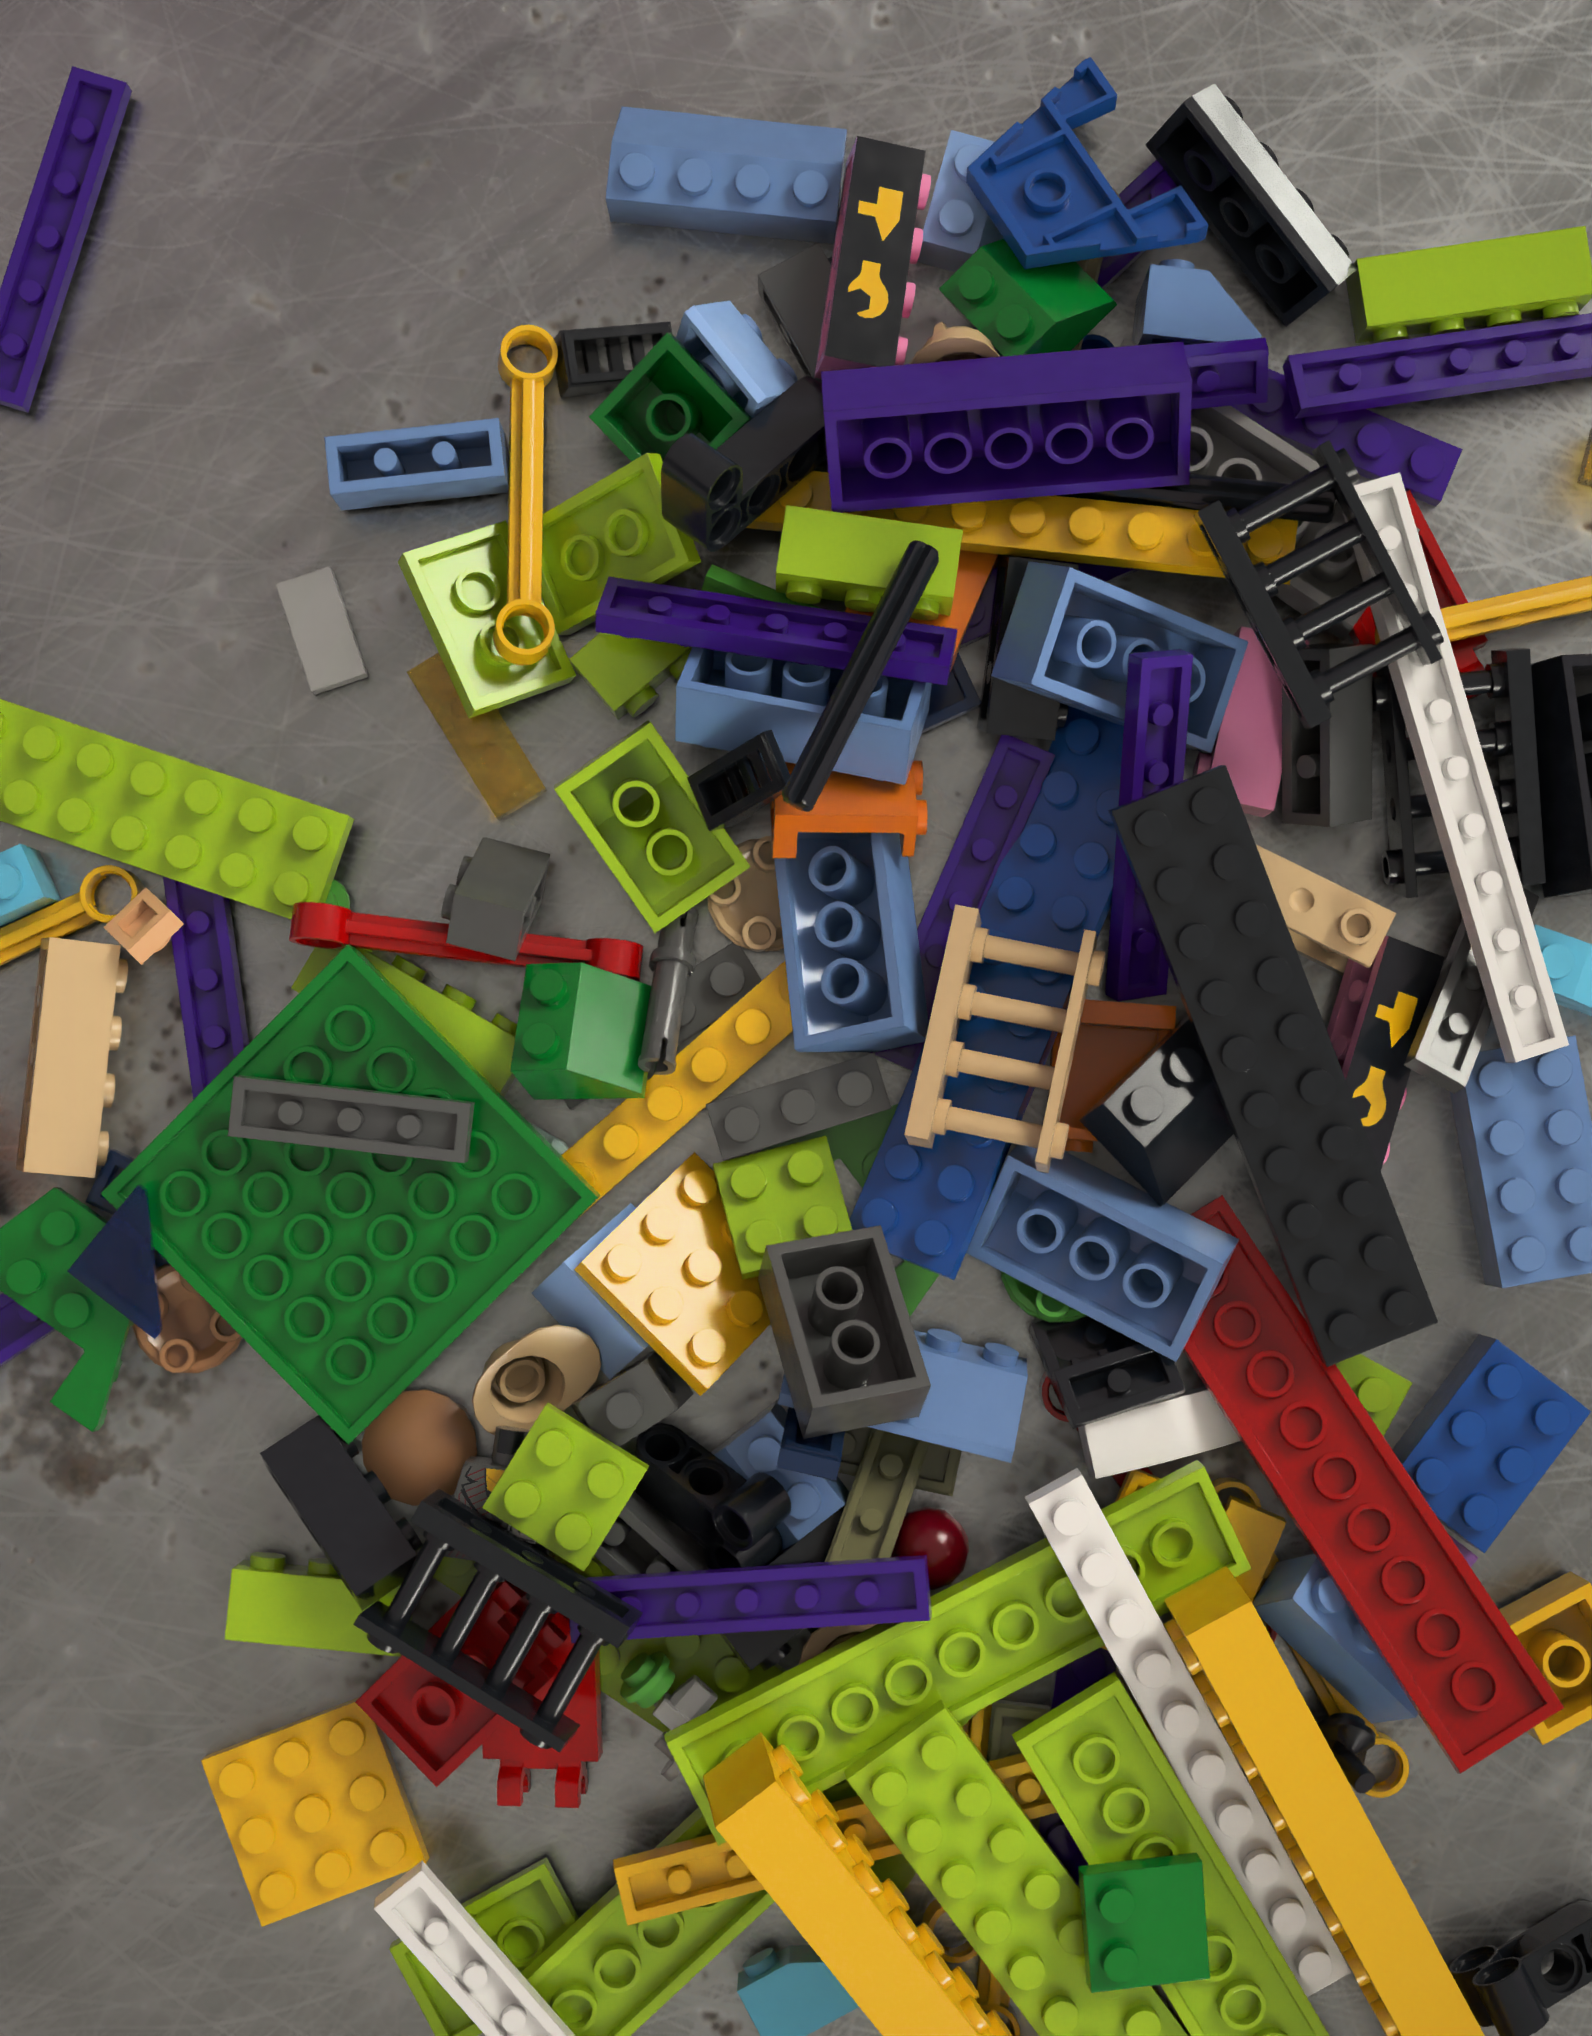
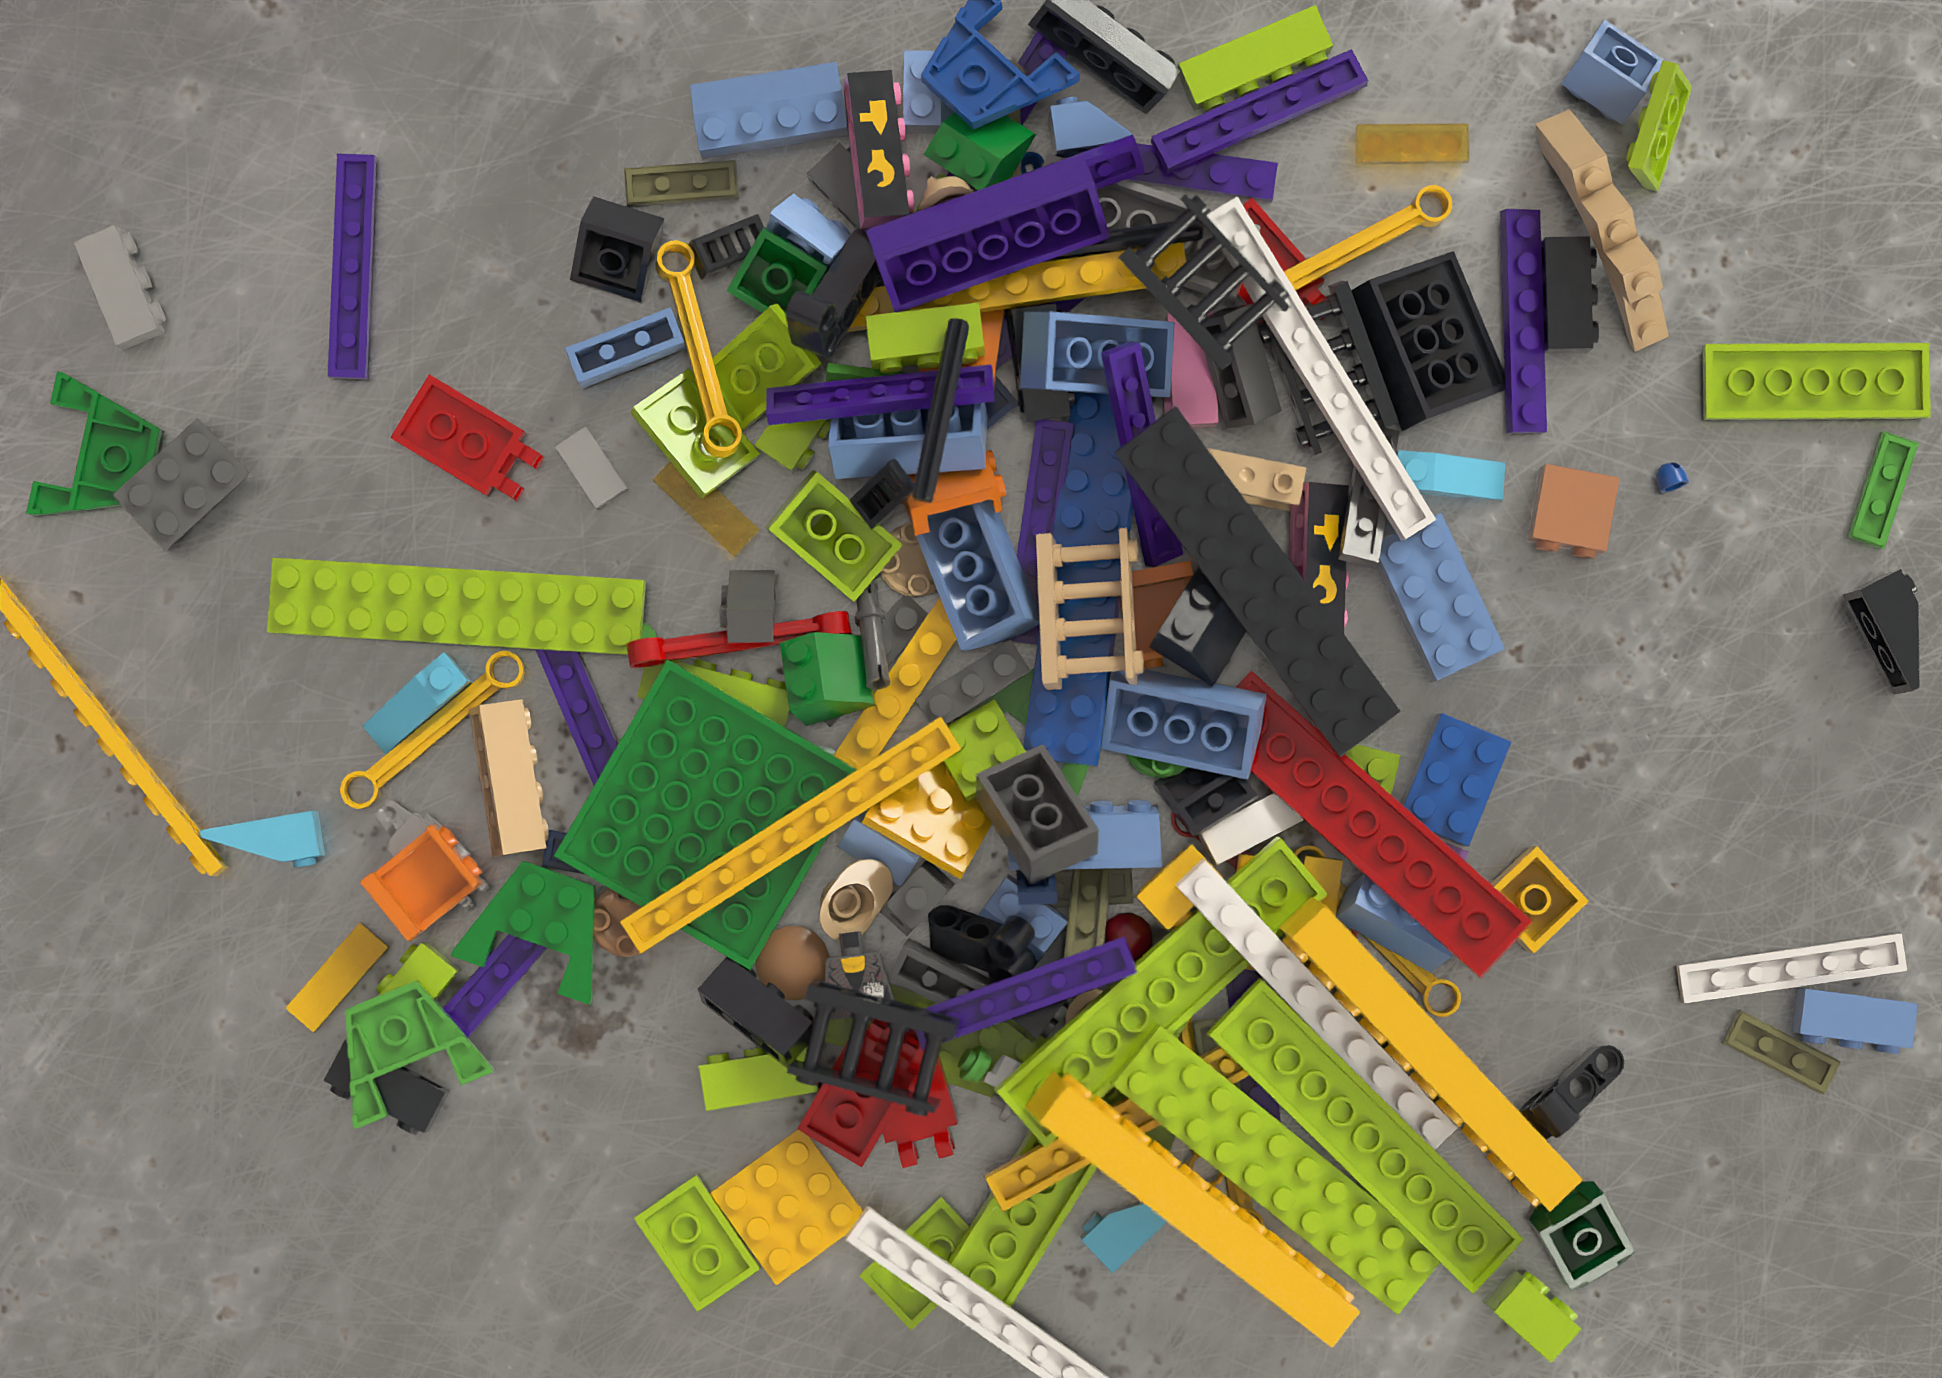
camera: 25 degrees left, 0 degrees up
clear blue tile [67,1184,163,1339] -> none
light nougat plate [103,887,184,965] -> none
dark grey plate [228,1075,475,1163] -> none
lime plate [482,1402,649,1571] -> none
green plate [1078,1853,1210,1993] -> none
black plate [1318,1713,1376,1793] -> none
none -> red tile [390,374,544,501]
none -> black slope [570,196,665,302]
none -> yellow plate [620,717,962,954]
none -> olive tile [624,160,739,207]
none -> lime plate [634,1174,761,1312]
none -> yellow brick [1133,844,1223,930]

